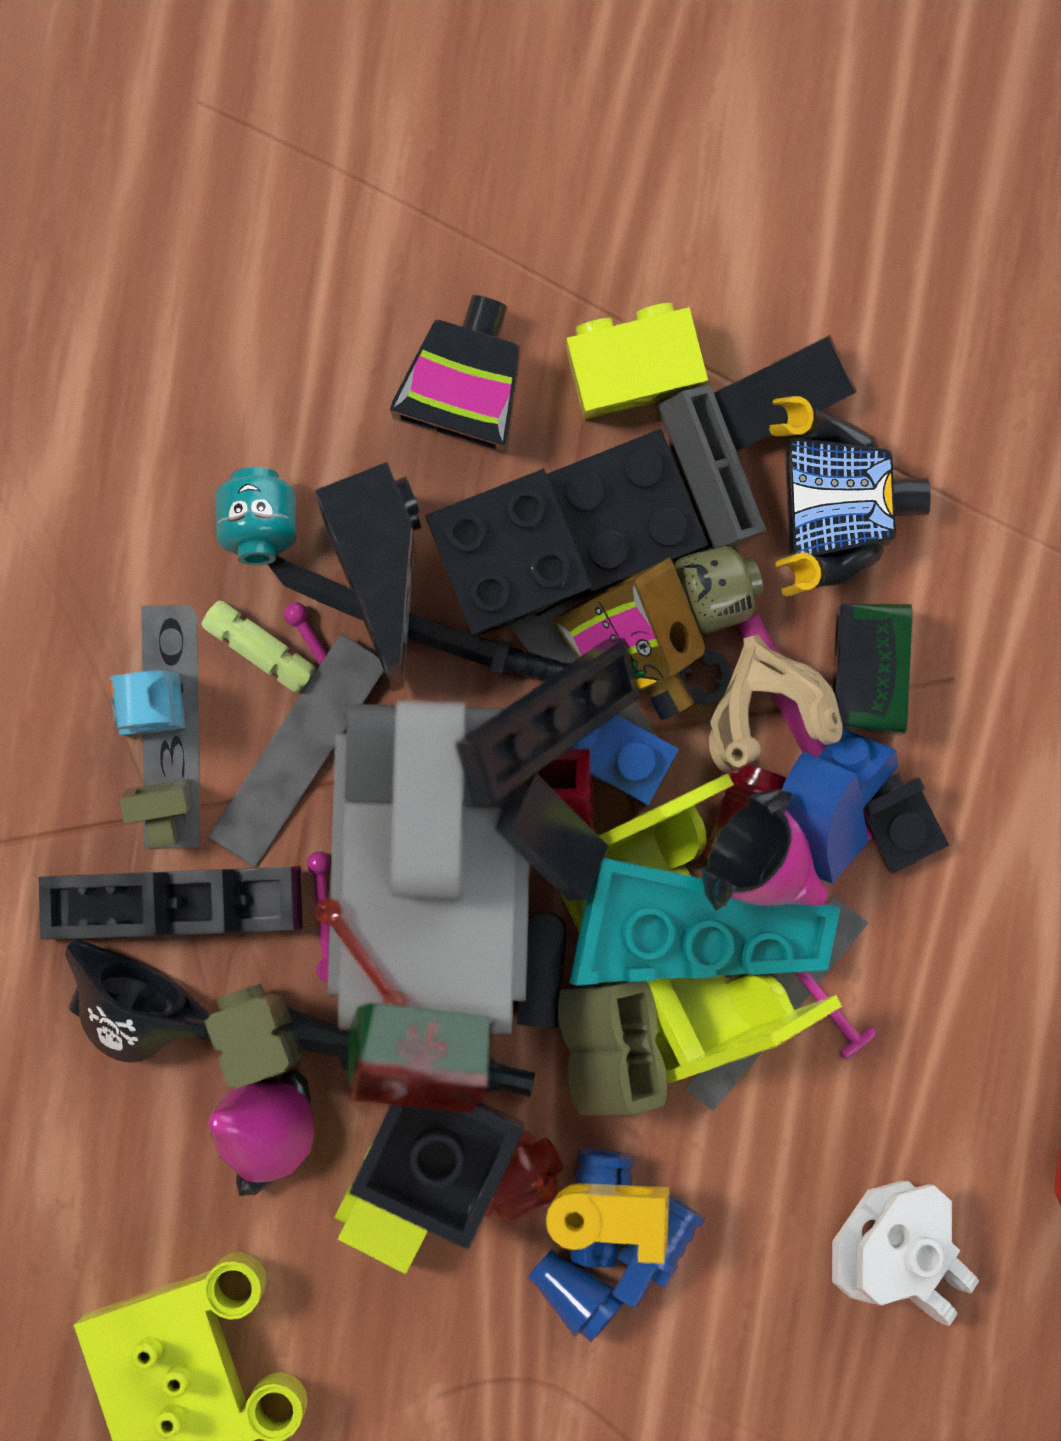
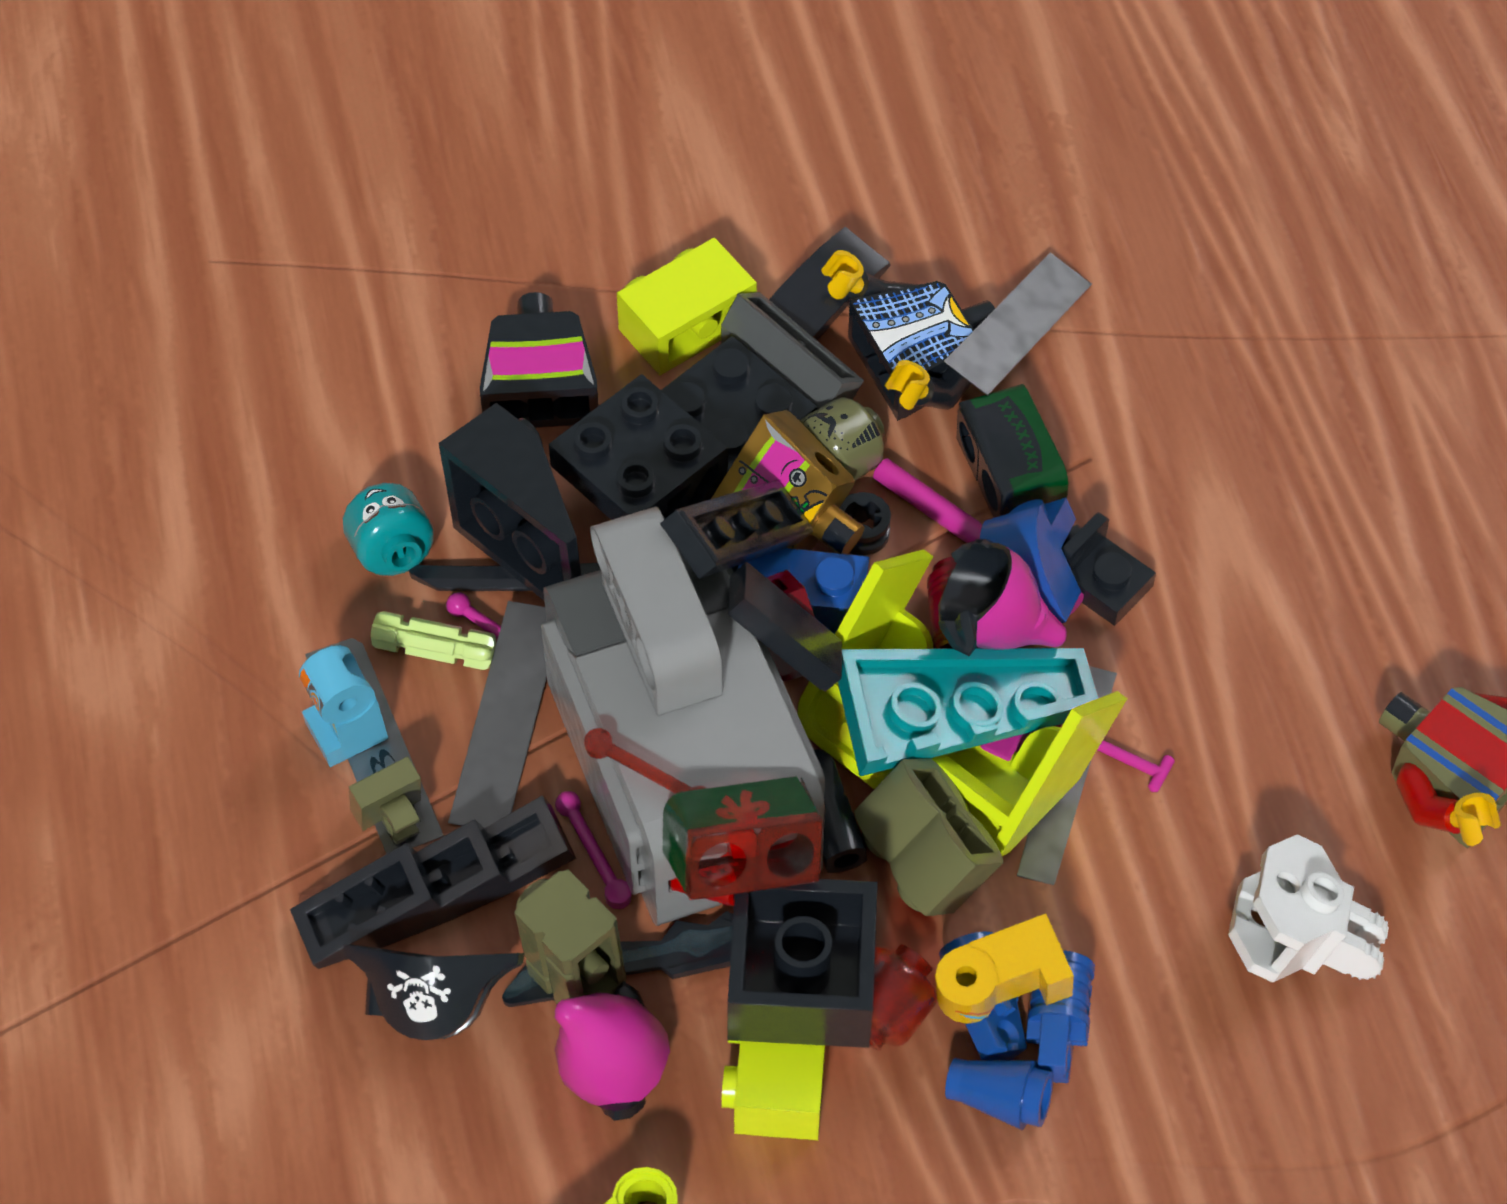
camera: 25 degrees left, 30 degrees down
tan helmet [709,634,842,772] -> none
none -> flat silver sticker [944,252,1092,395]

